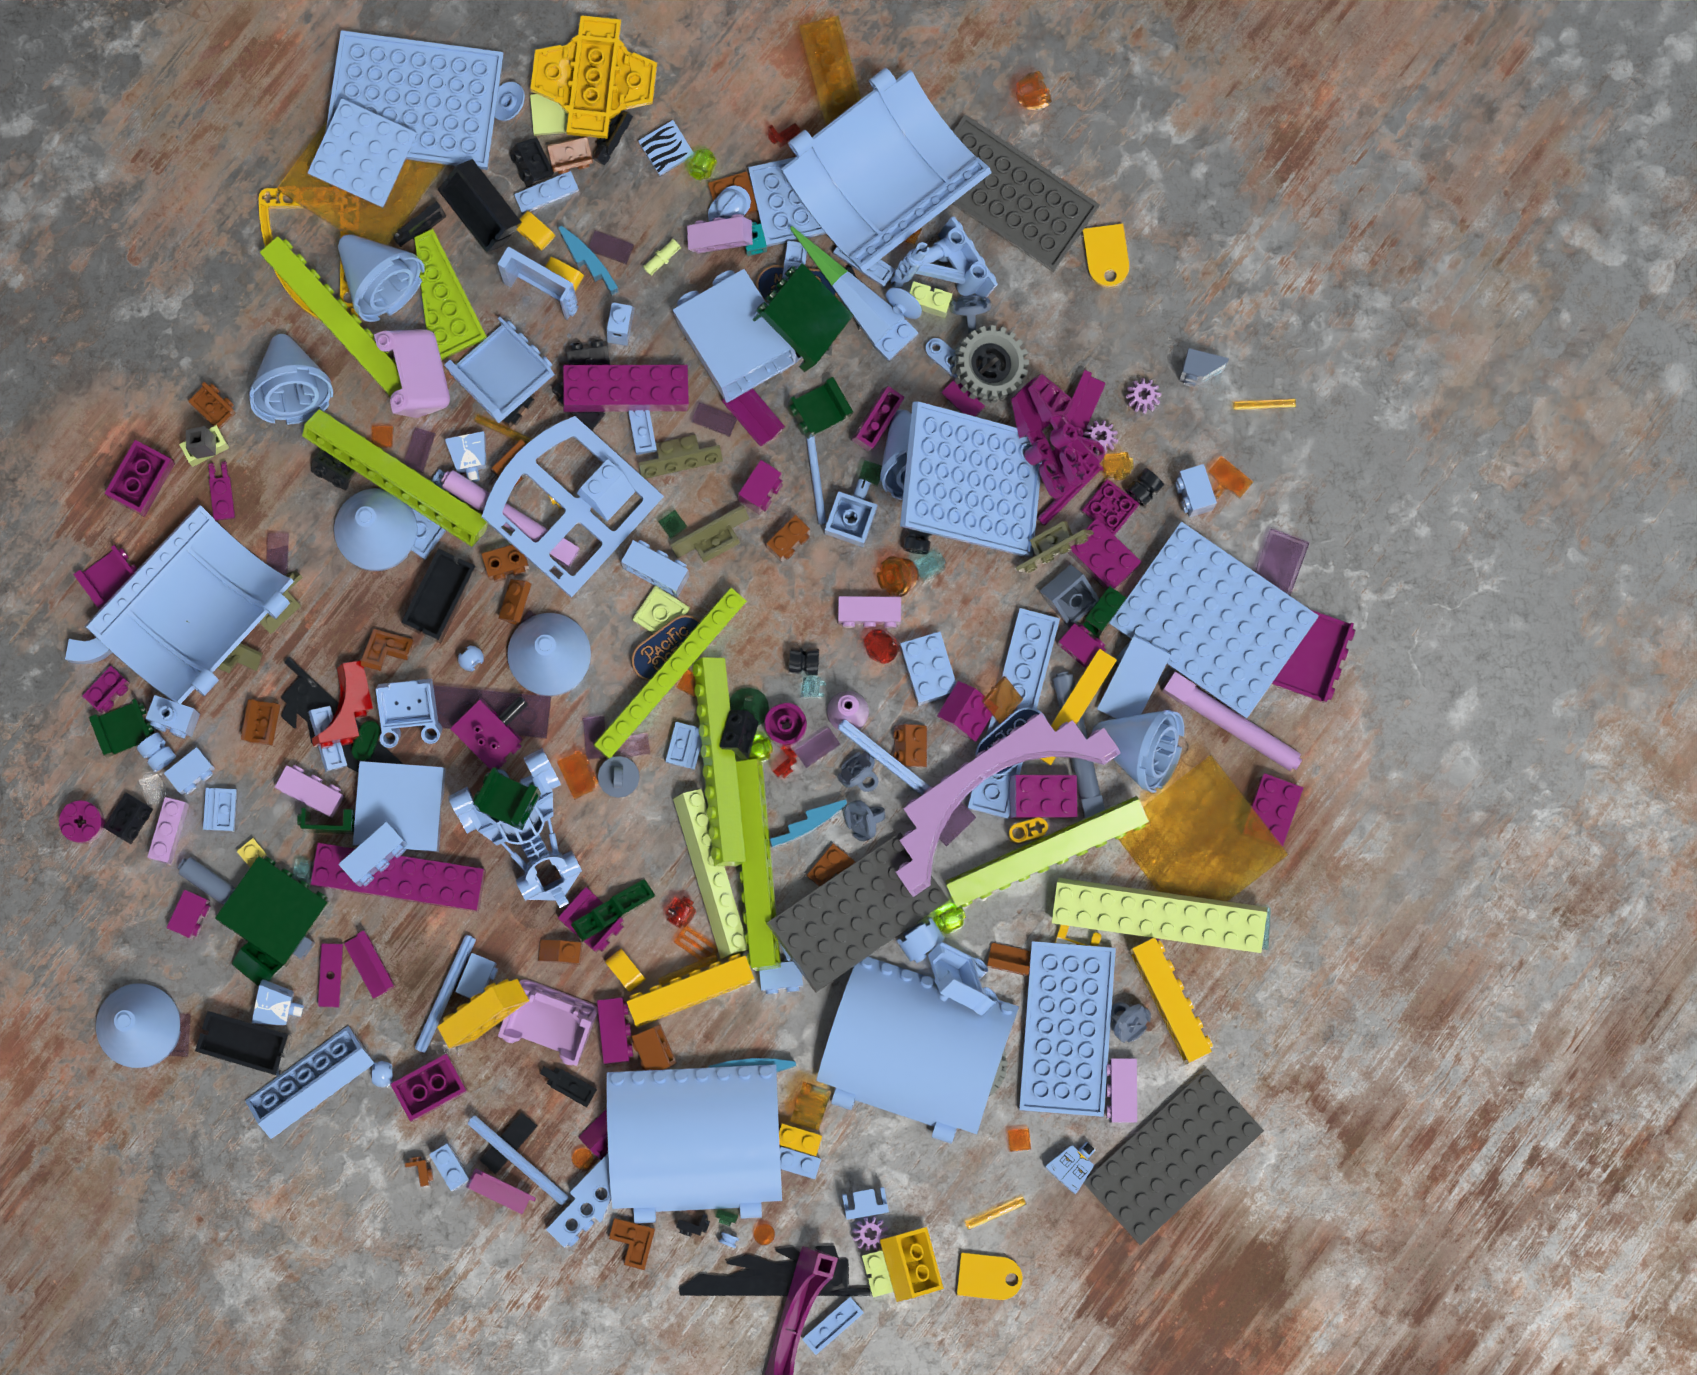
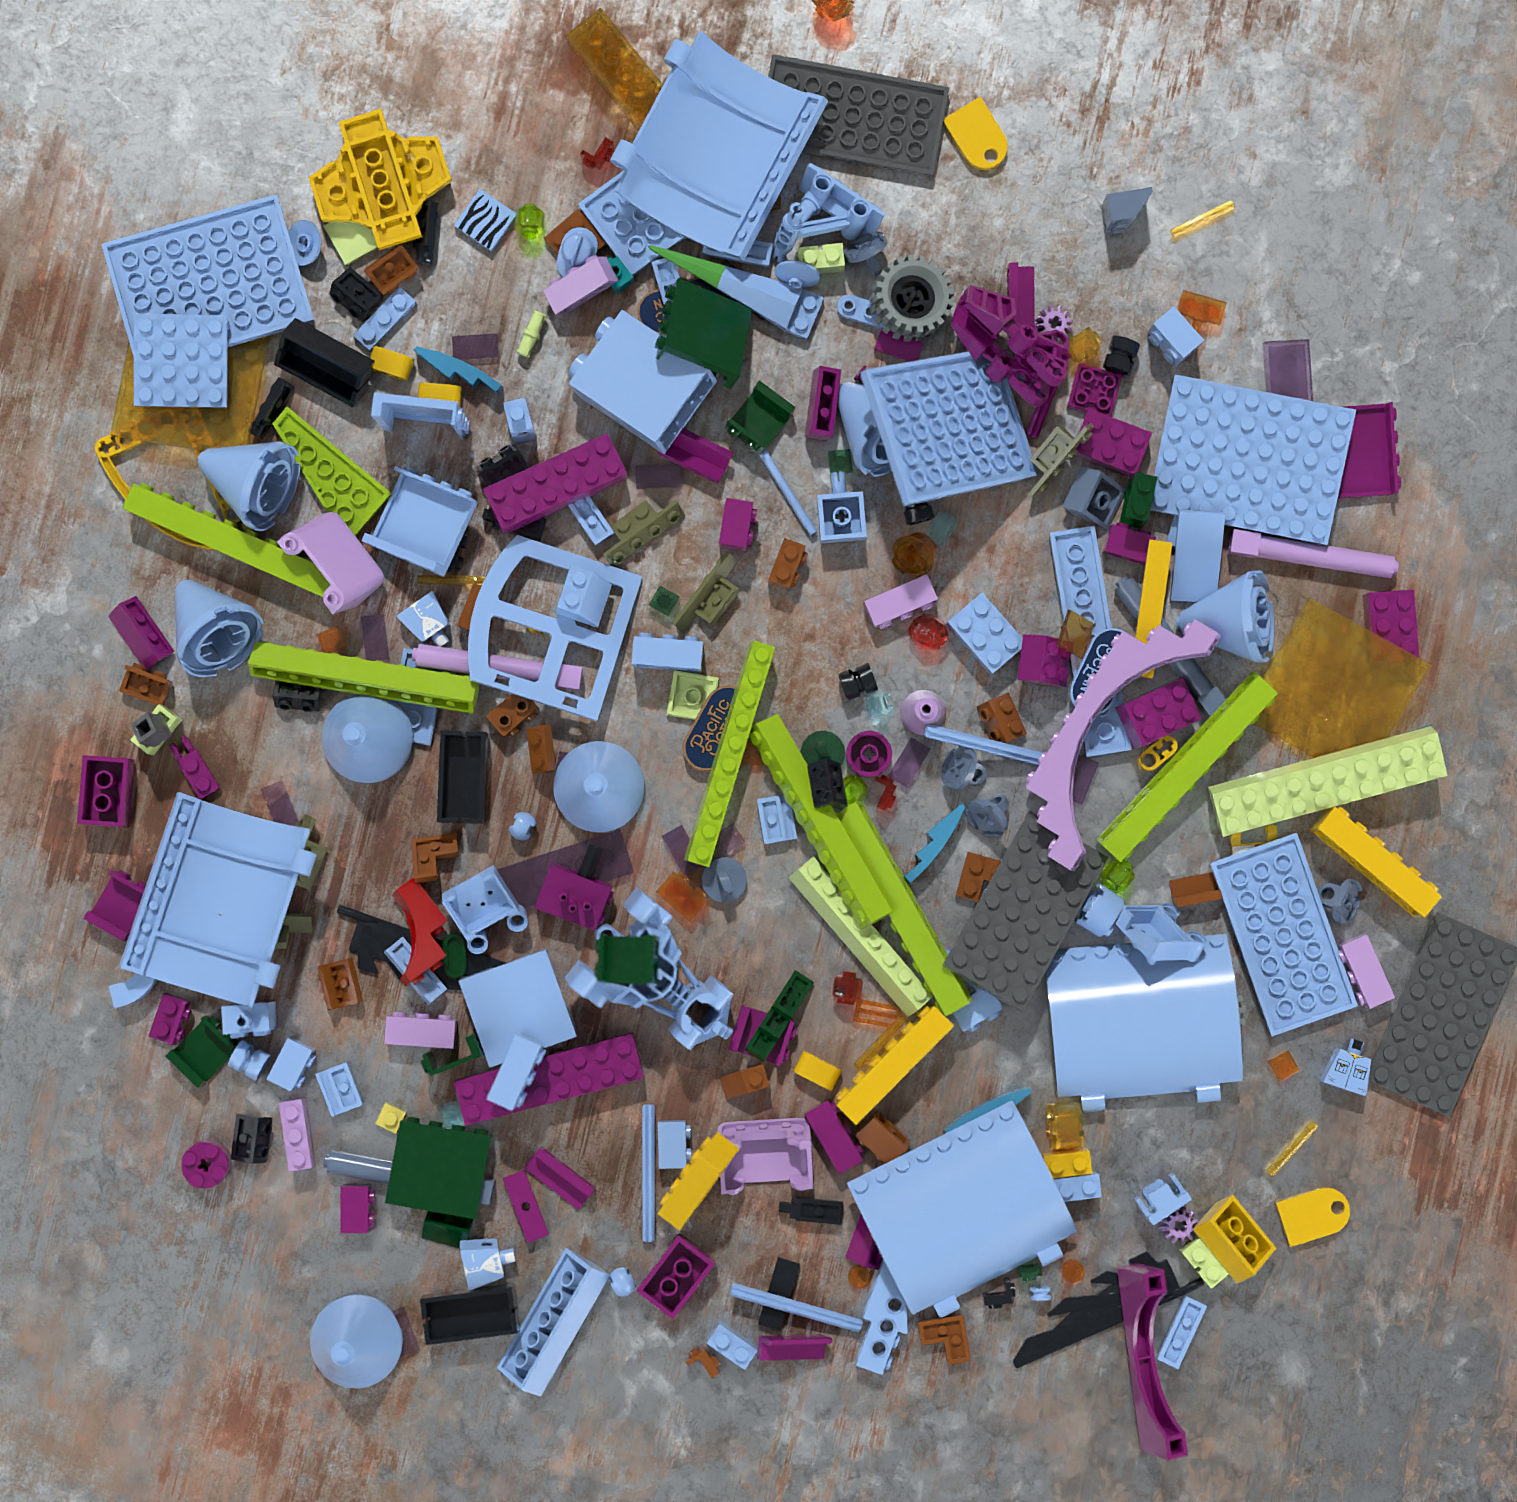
camera: 20 degrees left, 5 degrees up
lavender gear [1126,378,1161,414] -> none
none -> magenta panel [108,596,175,671]

